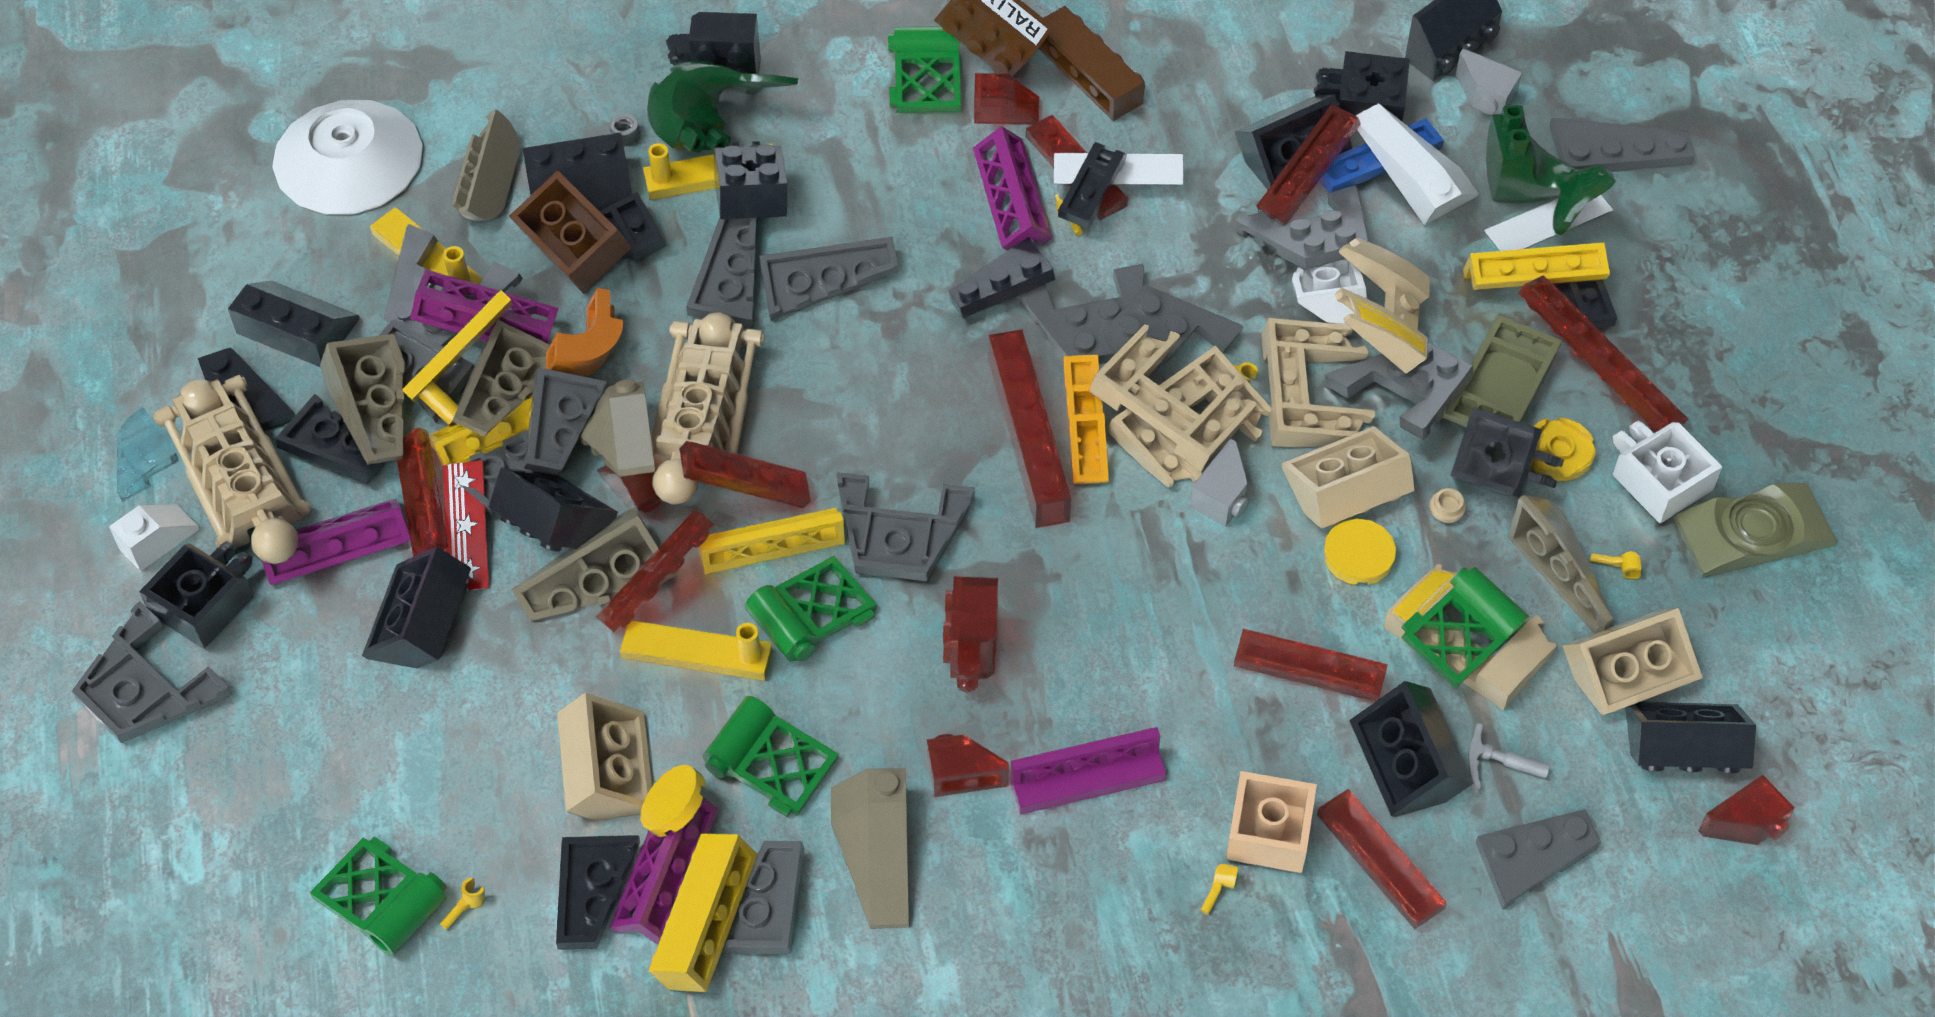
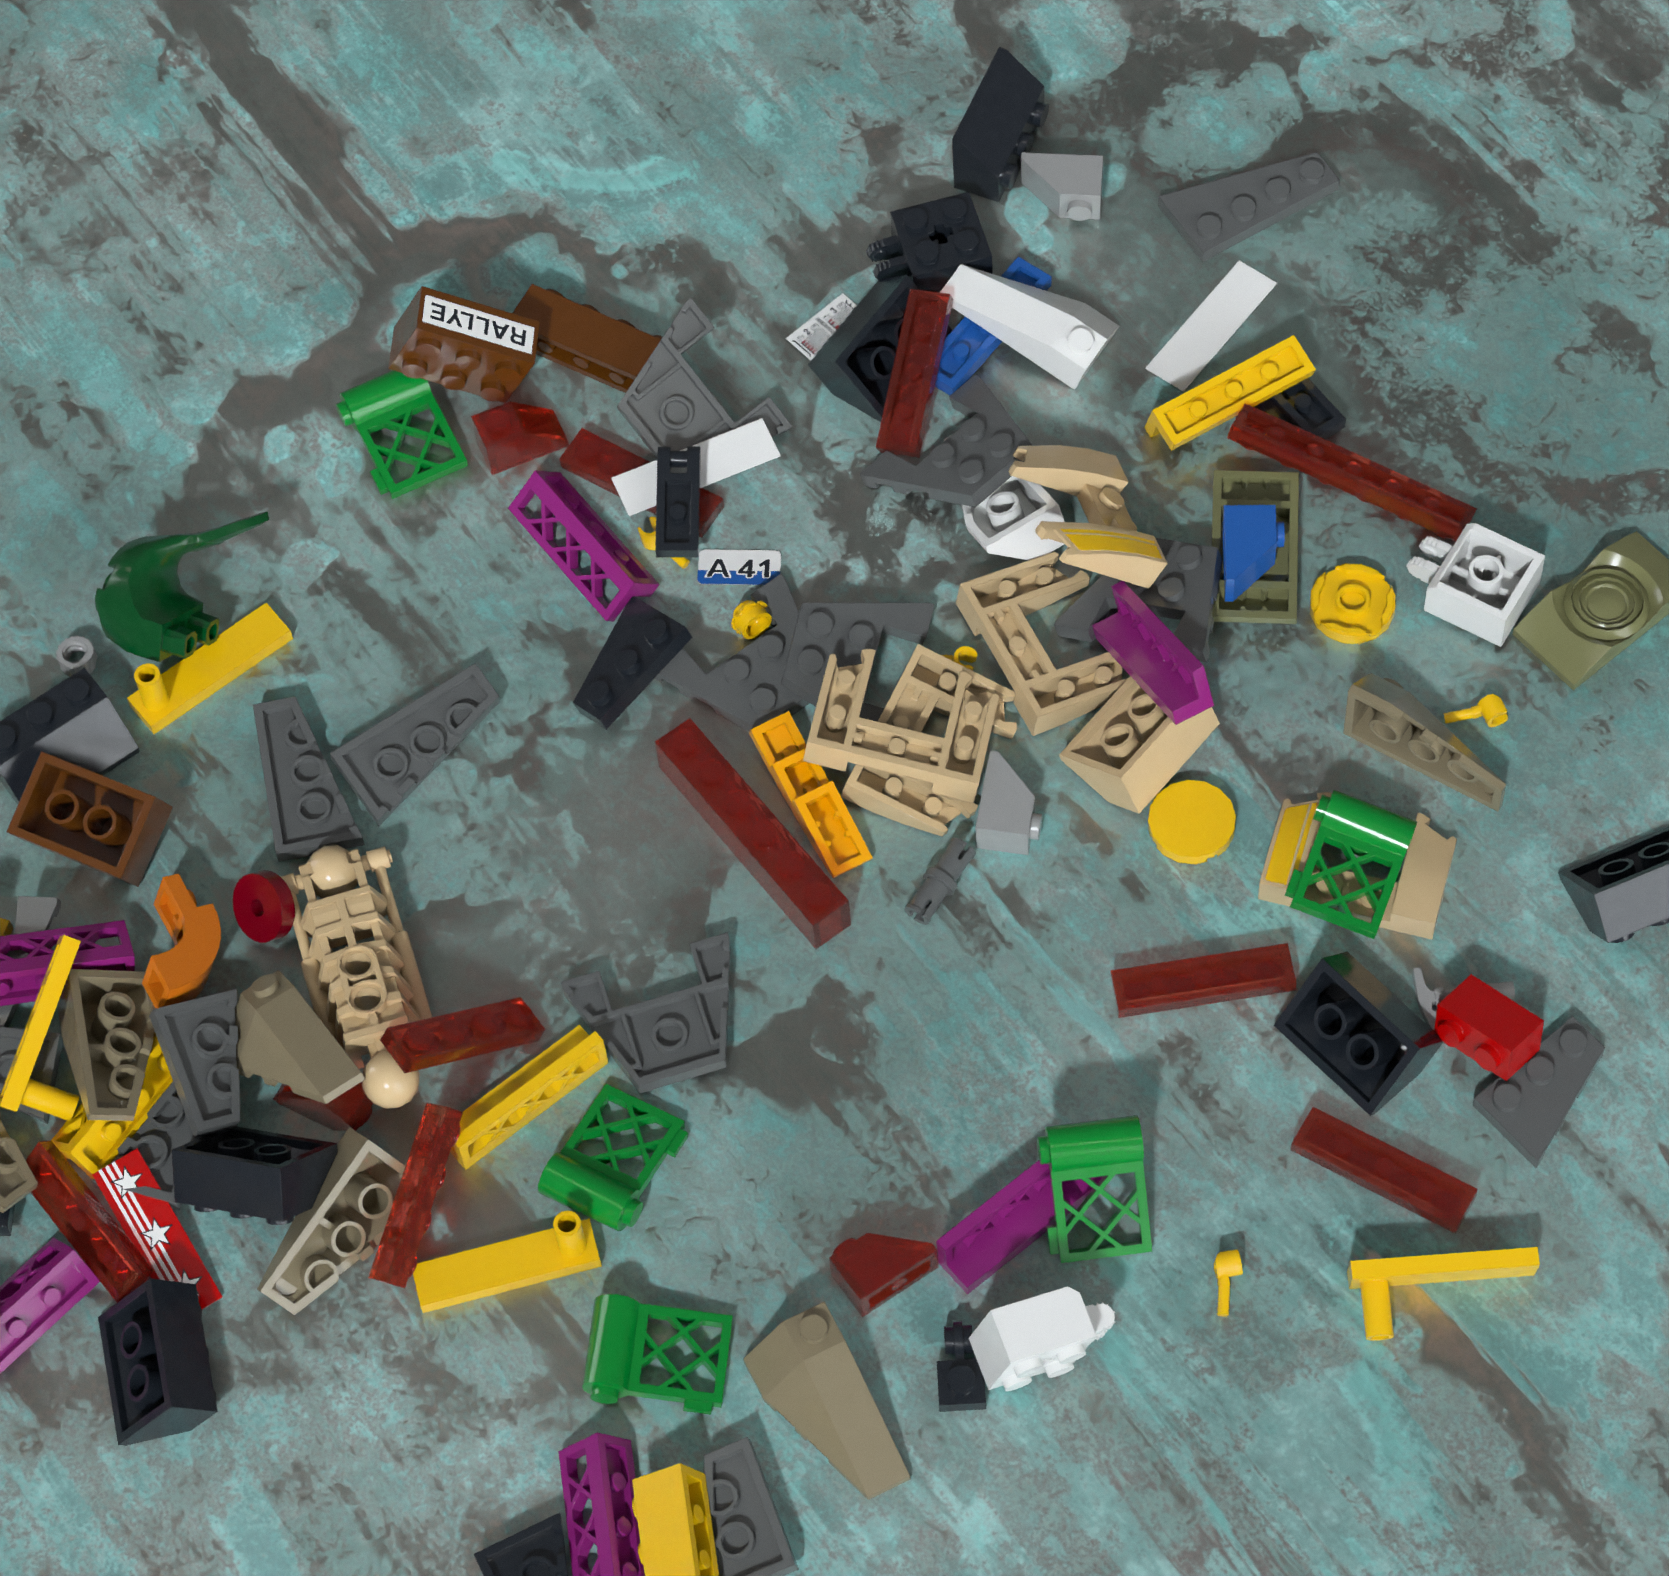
camera: 20 degrees left, 5 degrees up
tan slope [557,693,652,821] -> none
black wing [600,192,666,261] -> none
yellow tile [640,764,706,837] -> none
black hinge [666,12,761,74] -> none
black hinge [714,141,788,219] -> none
clear red hinge [943,576,998,694] -> none
light nougat brick [1226,771,1317,873] -> none
tan plate [1430,488,1466,523] -> none
black hinge [1450,408,1564,500] -> none
dark green hips [1486,105,1616,235] -> none
tan slope [1562,608,1703,715] -> none
none -> dark red piece [233,870,295,943]
none -> dark grey wing [617,298,792,458]
none -> sticker [697,549,781,585]
none -> yellow plate [731,600,772,639]
none -> white sticker [786,293,857,361]
none -> dark grey pin [904,838,976,925]
none -> black plate [936,1321,986,1412]
none -> white hinge [969,1286,1115,1391]
none -> green piece [1037,1115,1152,1263]
none -> magenta fence [1092,581,1214,725]
none -> blue slope [1222,505,1285,602]
none -> yellow piece [1347,1247,1540,1341]
none -> red brick [1434,974,1544,1081]

